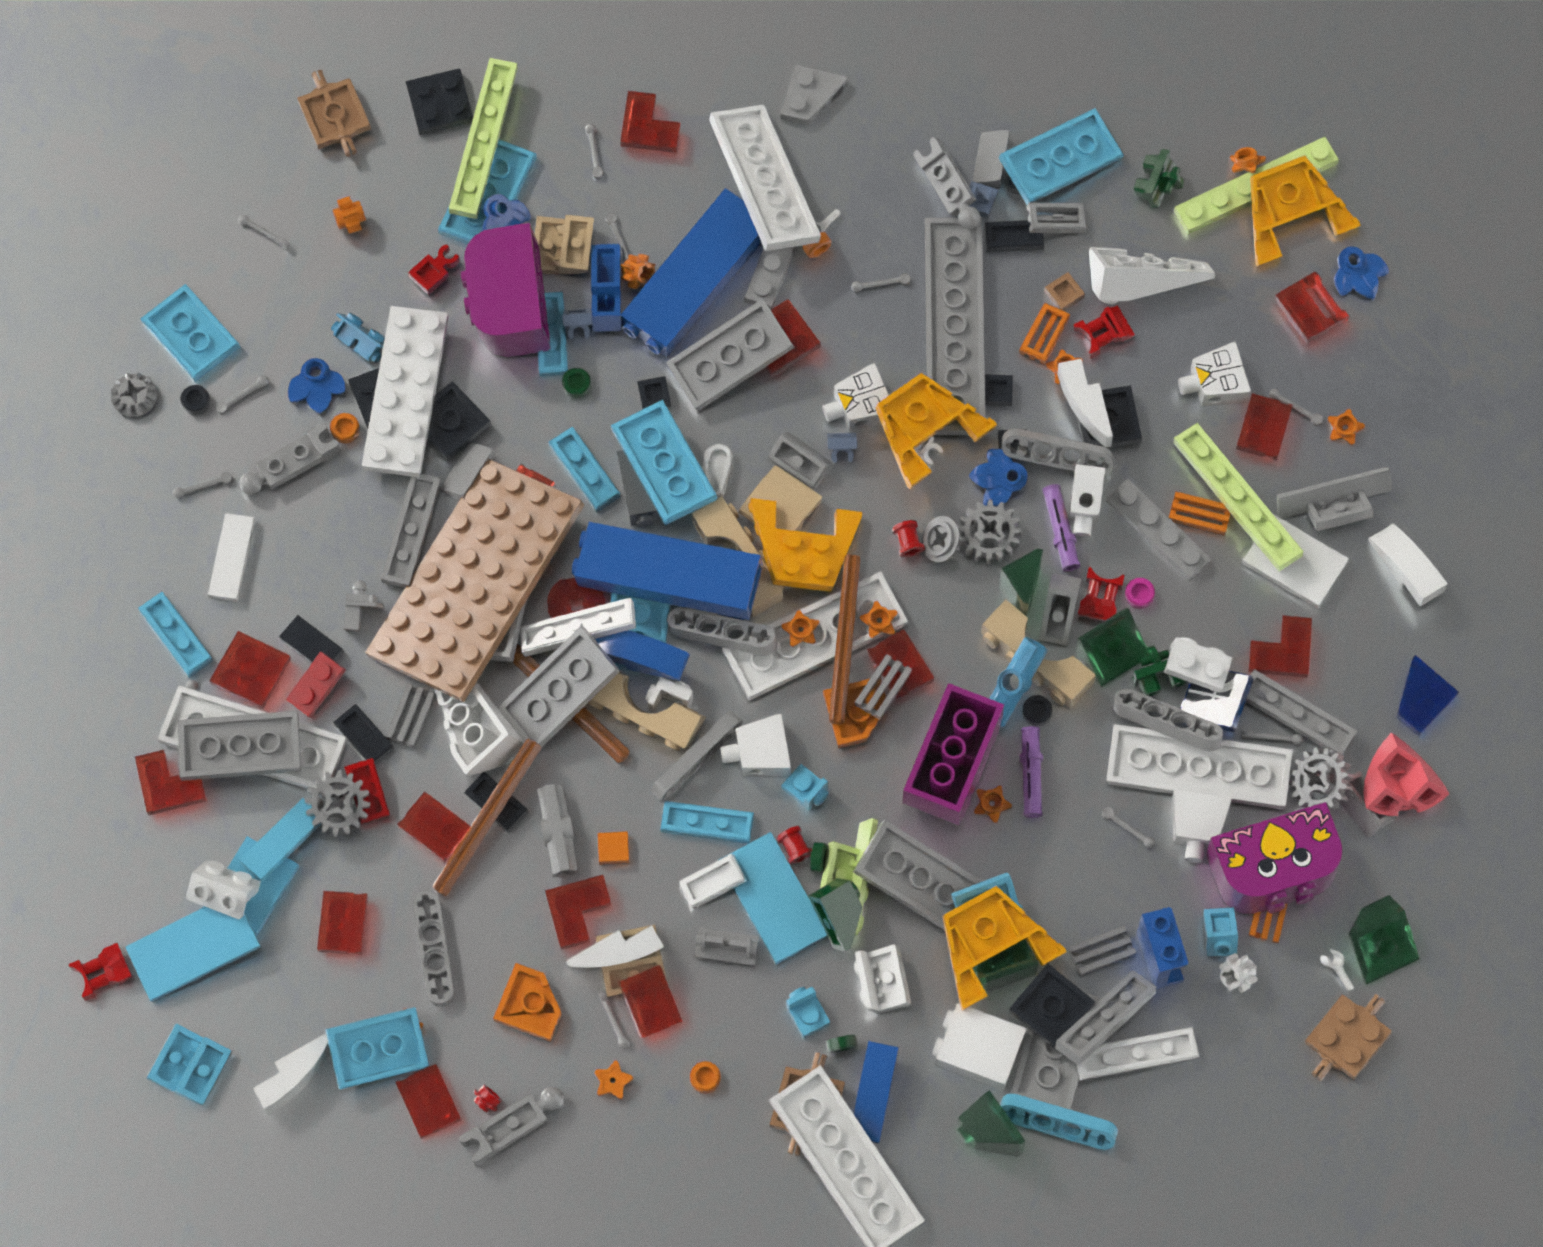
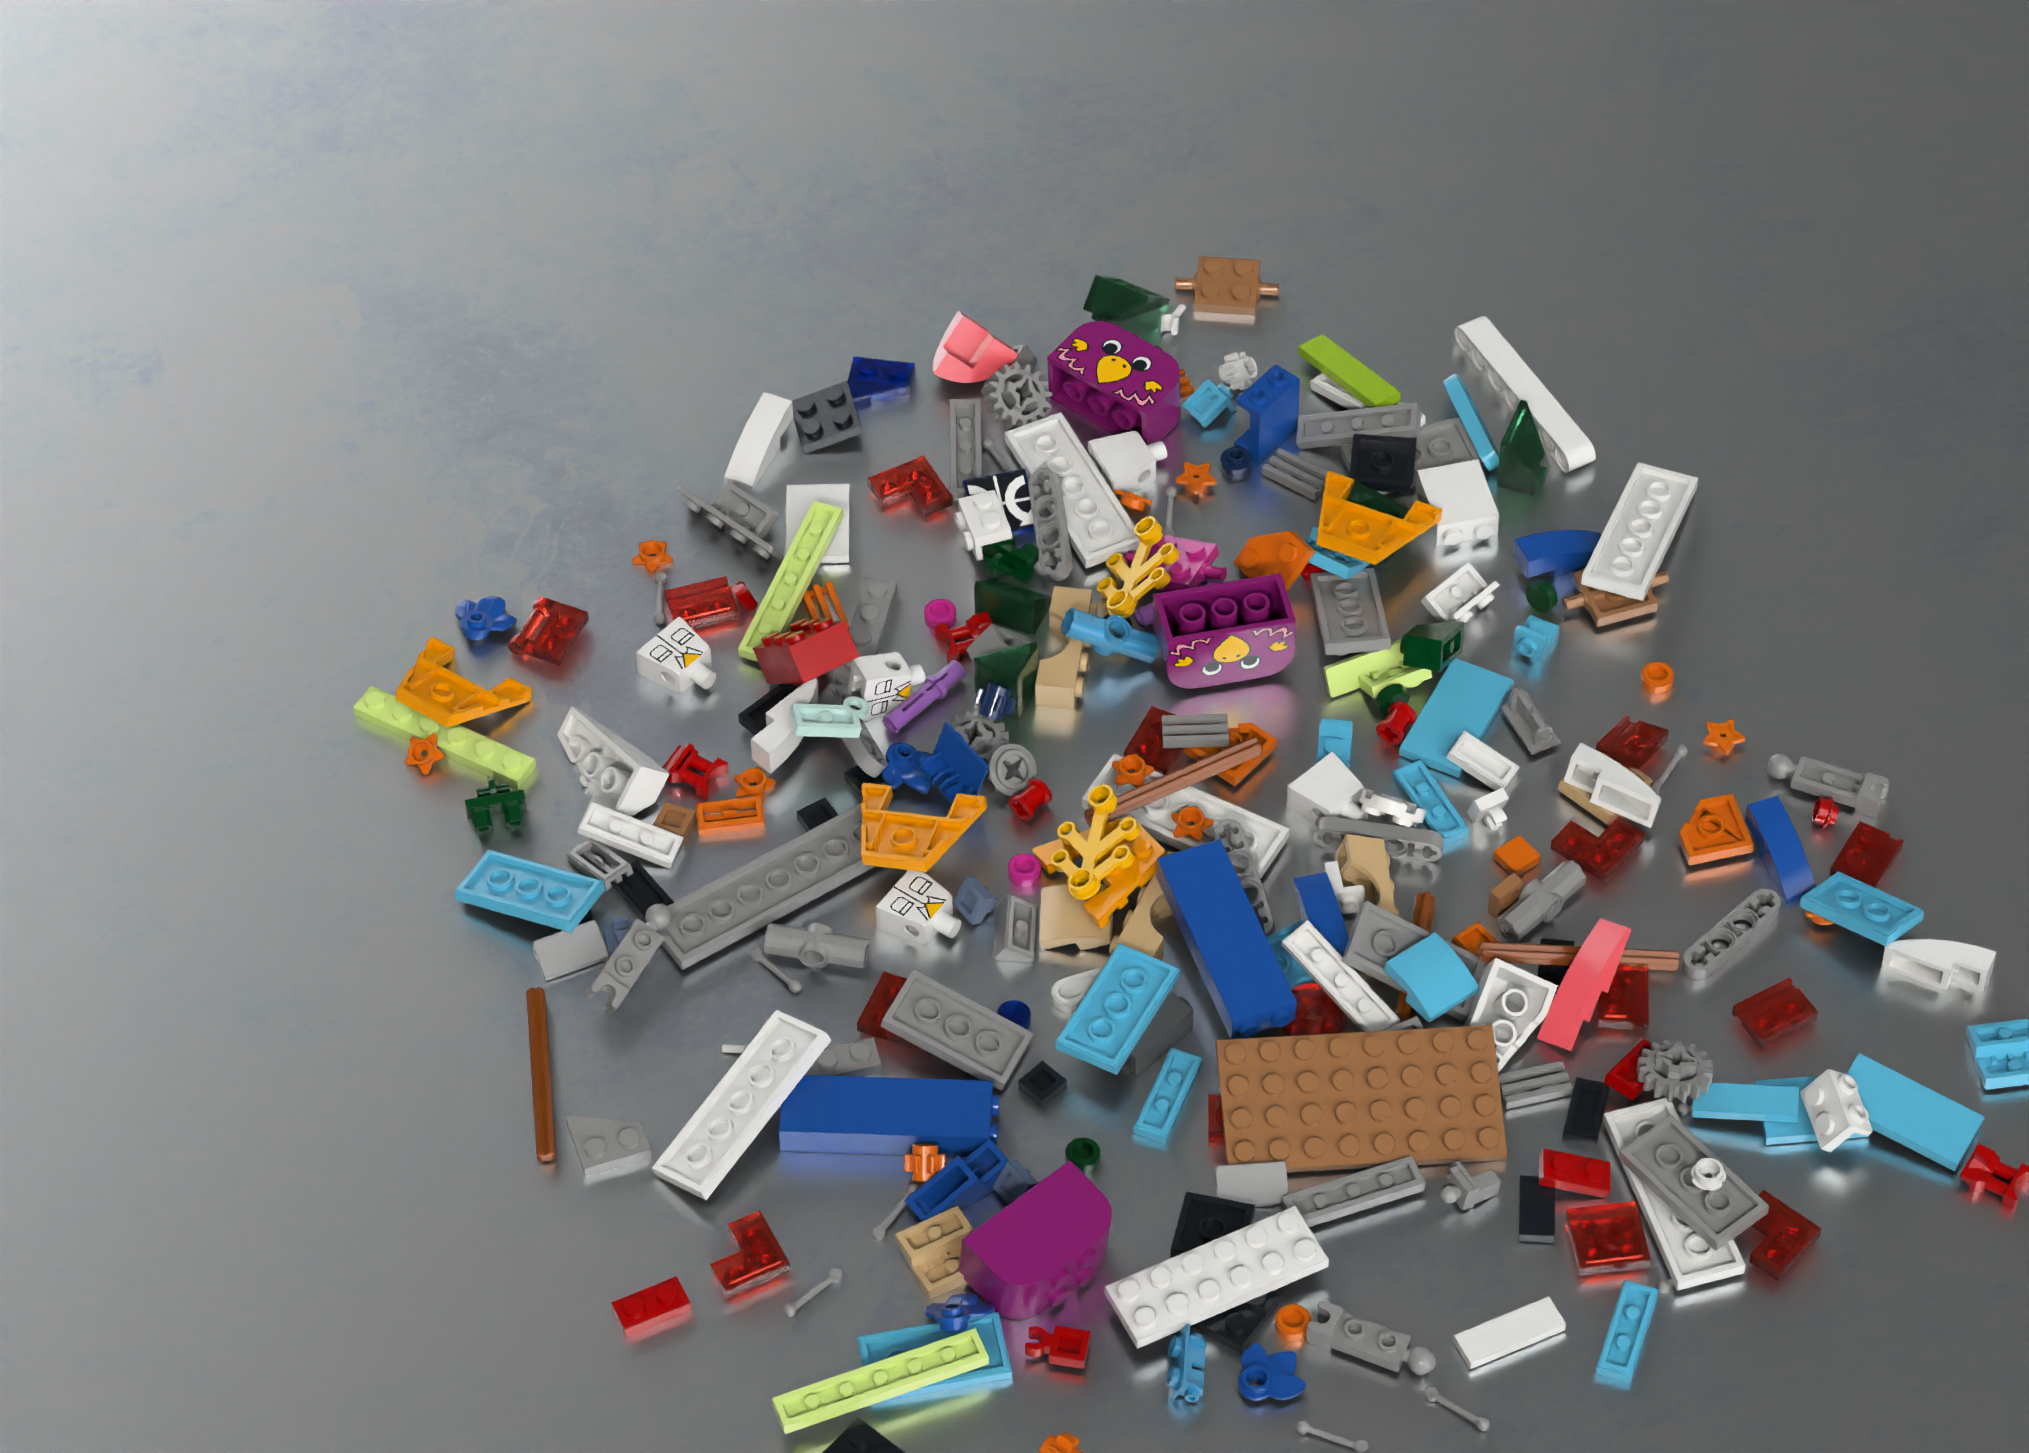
camera: 125 degrees left, 20 degrees down
none -> dark orange axle [526,987,556,1162]
none -> white tile [578,801,684,869]
none -> red plate [611,1276,692,1337]
none -> red tile [731,581,758,612]
none -> red brick [753,617,859,684]
none -> light grey piece [764,923,870,969]
none -> light aqua hinge [789,696,869,738]
none -> black plate [792,381,864,454]
none -> blue hinge [918,722,989,805]
none -> dark blue gear [974,682,1017,721]
none -> clear blue tile [997,1000,1031,1029]
none -> dark pink tile [1008,853,1041,887]
none -> yellow plant [1050,784,1141,900]
none -> yellow plant [1097,516,1180,618]
none -> orange plate [1113,489,1152,512]
none -> dark pink plate [1125,535,1227,591]
none -> orange plate [1175,462,1217,494]
none -> dark blue plate [1220,447,1252,476]
none -> orange plate [1233,531,1316,592]
none -> lime tile [1298,334,1401,408]
none -> white plate [1359,788,1427,827]
none -> medium azure slope [1384,932,1479,1022]
none -> orange tile [1451,921,1499,956]
none -> white beam [1454,316,1596,473]
none -> white tile [1467,787,1509,831]
none -> medium nougat tile [1488,873,1523,919]
none -> coral slope [1537,918,1632,1051]
none -> white plate [1691,1158,1726,1191]
none -> blue slope [1745,795,1816,904]

